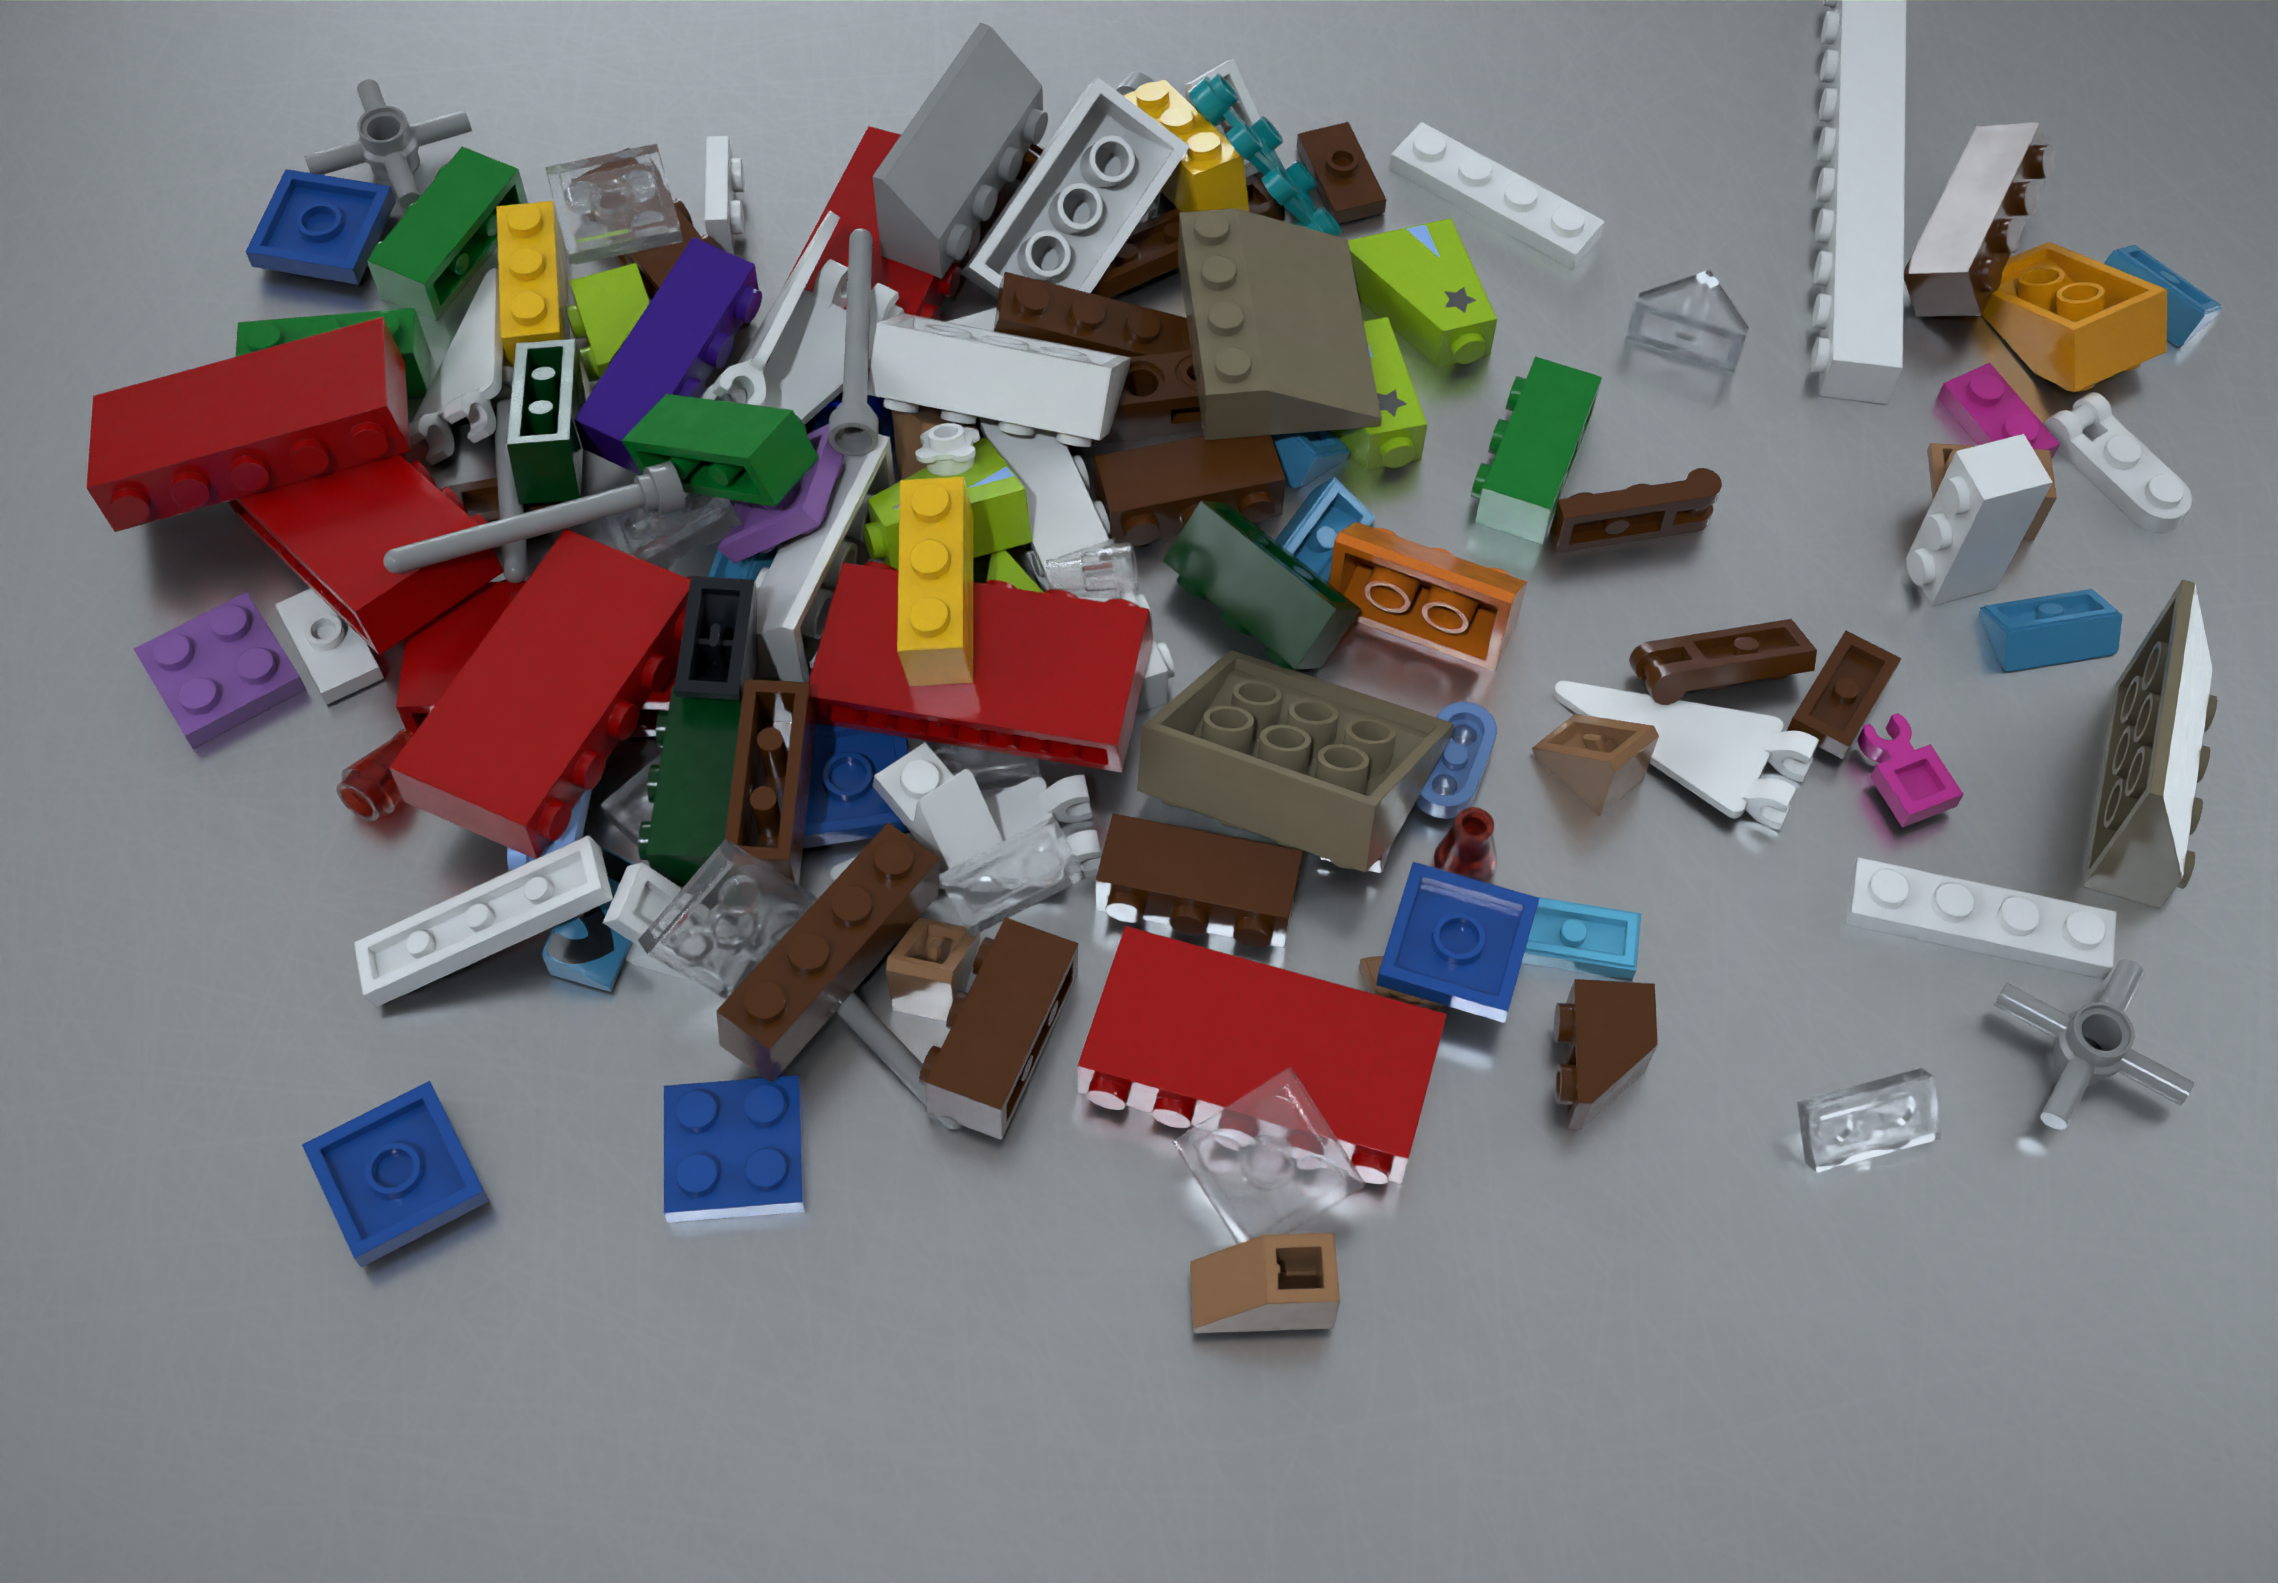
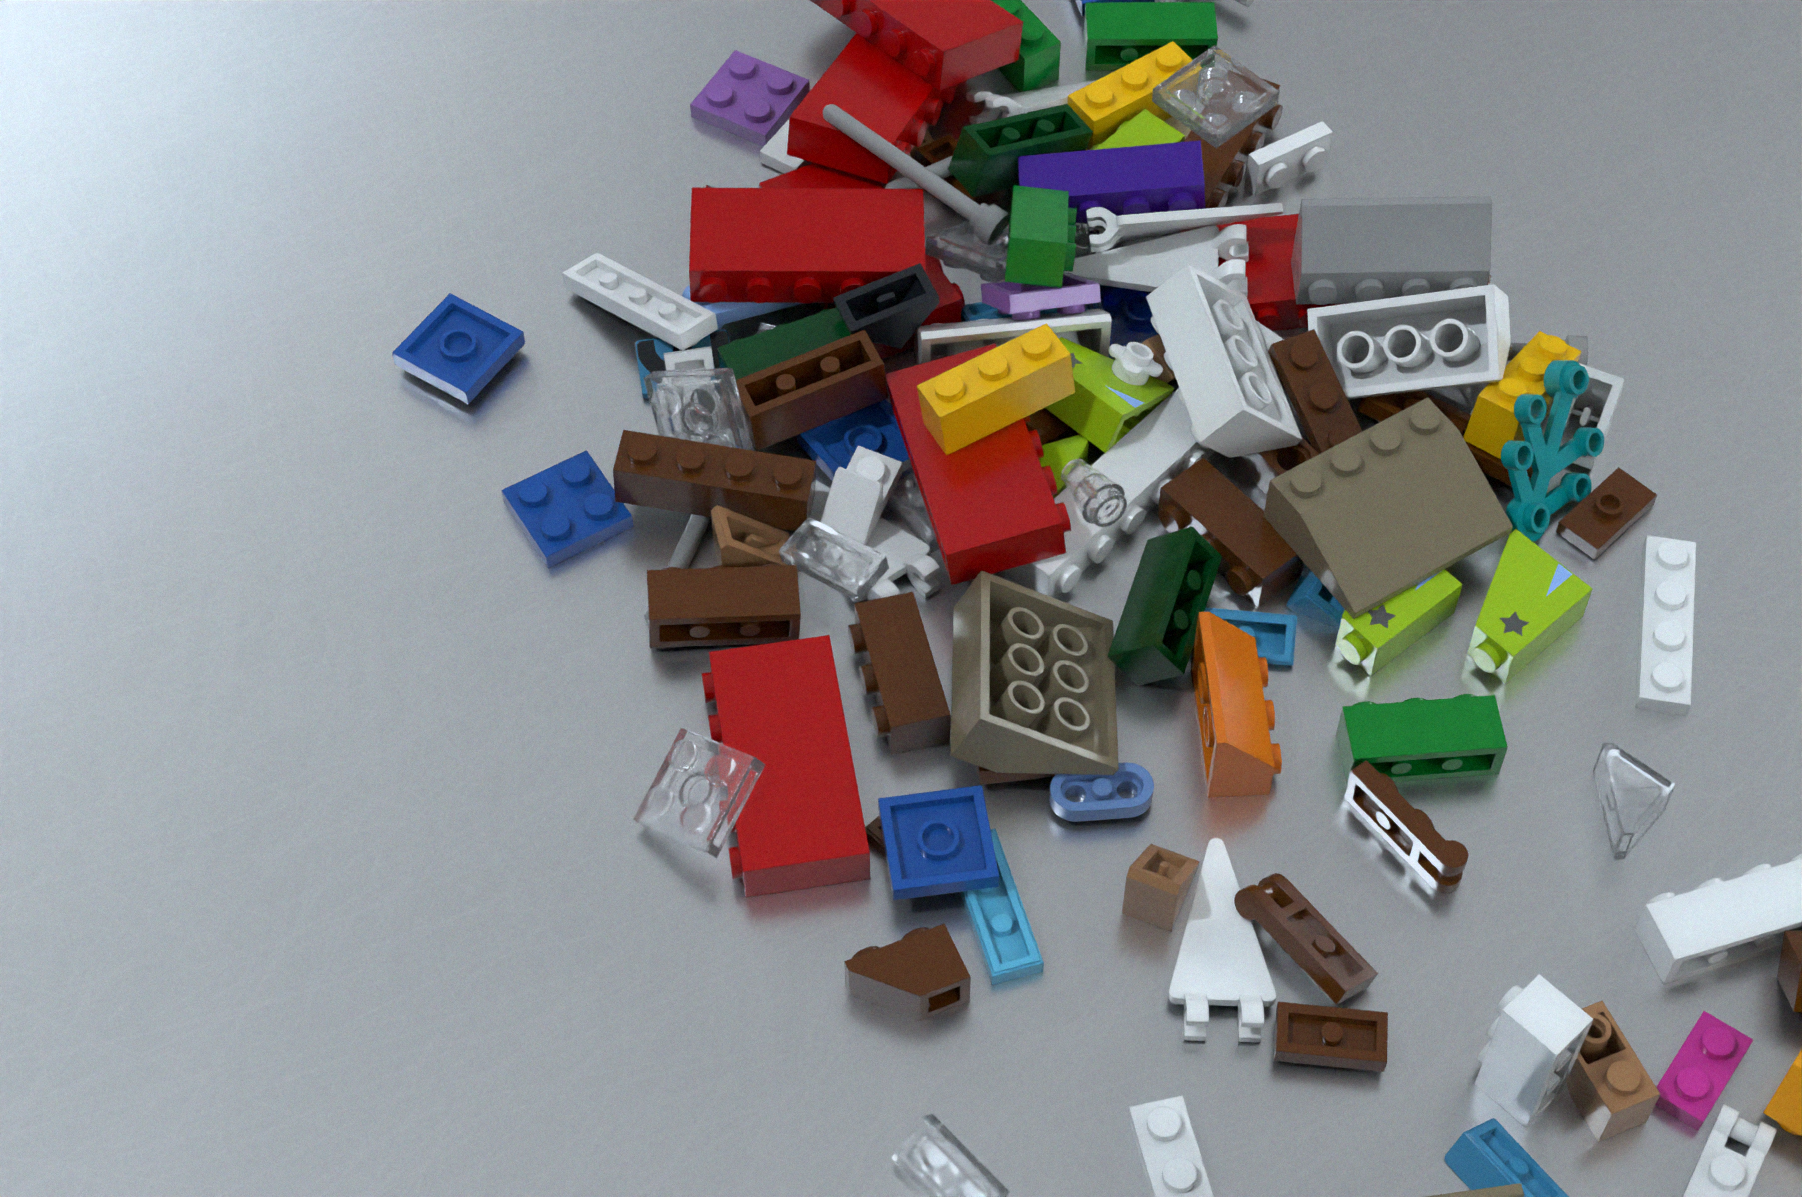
camera: 65 degrees right, 5 degrees down
light grey piece [828,228,879,456] -> none
medium nougat slope [1190,1233,1340,1333] -> none
clear red cone [1434,807,1498,882] -> none
dark pink plate [1858,713,1964,828] -> none

